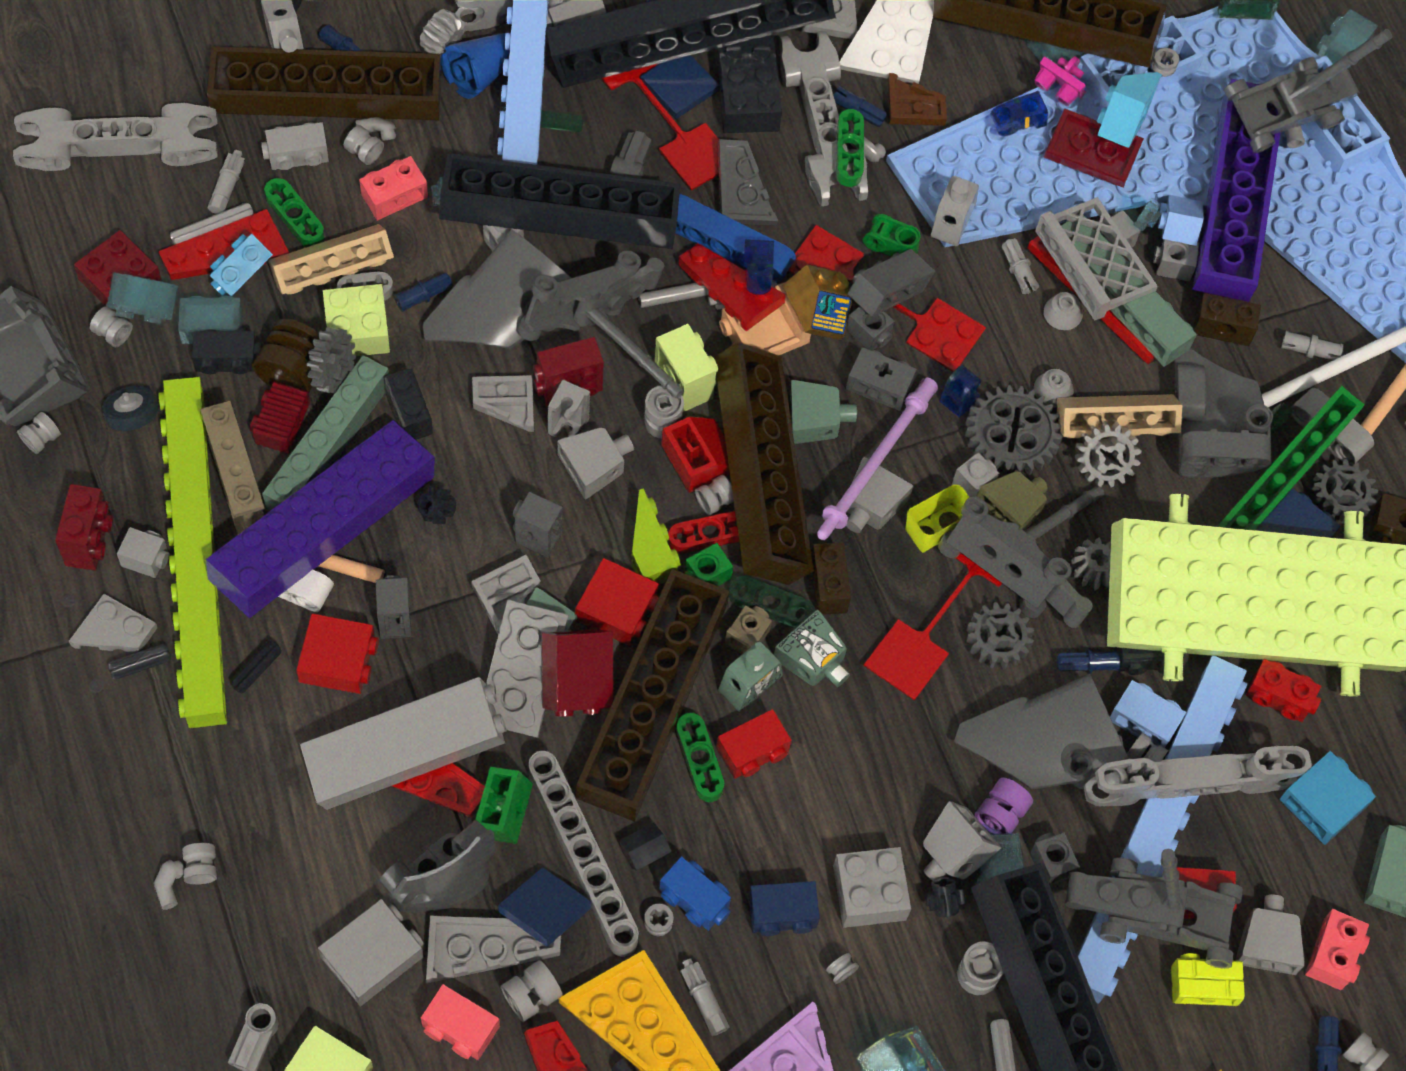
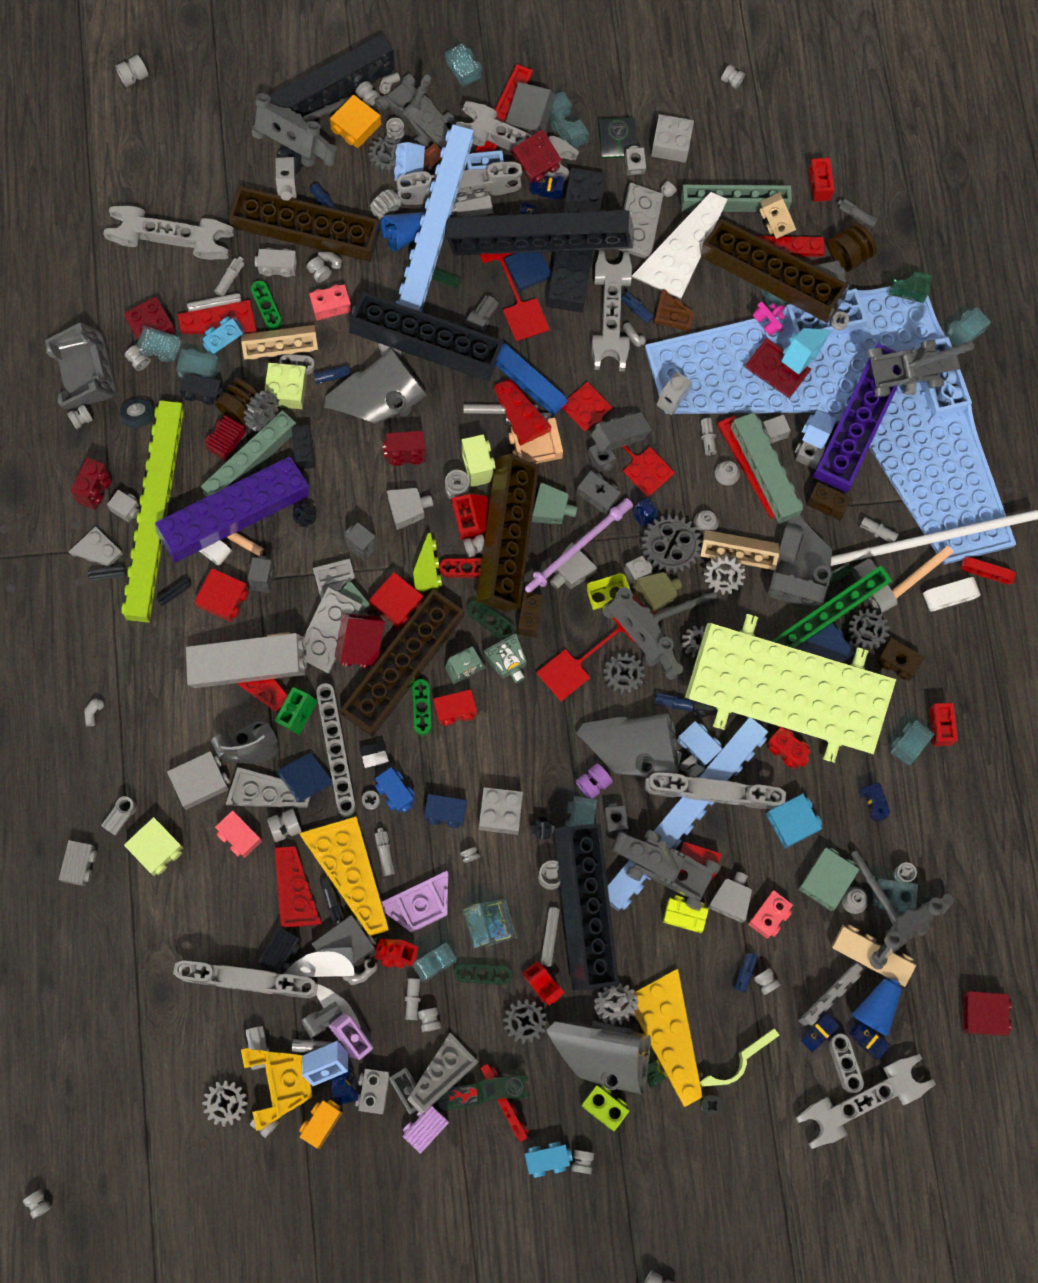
camera: 15 degrees right, 10 degrees up
light grey wheel [182,843,217,885] -> none
dark tan fence [200,401,264,535] -> none
light grey wing [472,375,534,432] -> none
dark grey piece [518,251,684,398] -> none
light grey hinge [548,380,590,437] -> none
green brick [684,543,733,586] -> none
dark grey wing [718,139,778,226] -> none
dark tan brick [725,605,772,654] -> none
clear blue leg [744,239,774,295] -> none
pearl gold slope [782,265,852,340] -> none
green beam [836,109,864,187] -> none
green piece [863,214,921,257] -> none
light grey torso [923,801,1001,881] -> none
clear blue leg [990,91,1048,136] -> none
light grey fence [1035,197,1158,321] -> none
clear light blue plate [1134,198,1162,231] -> none

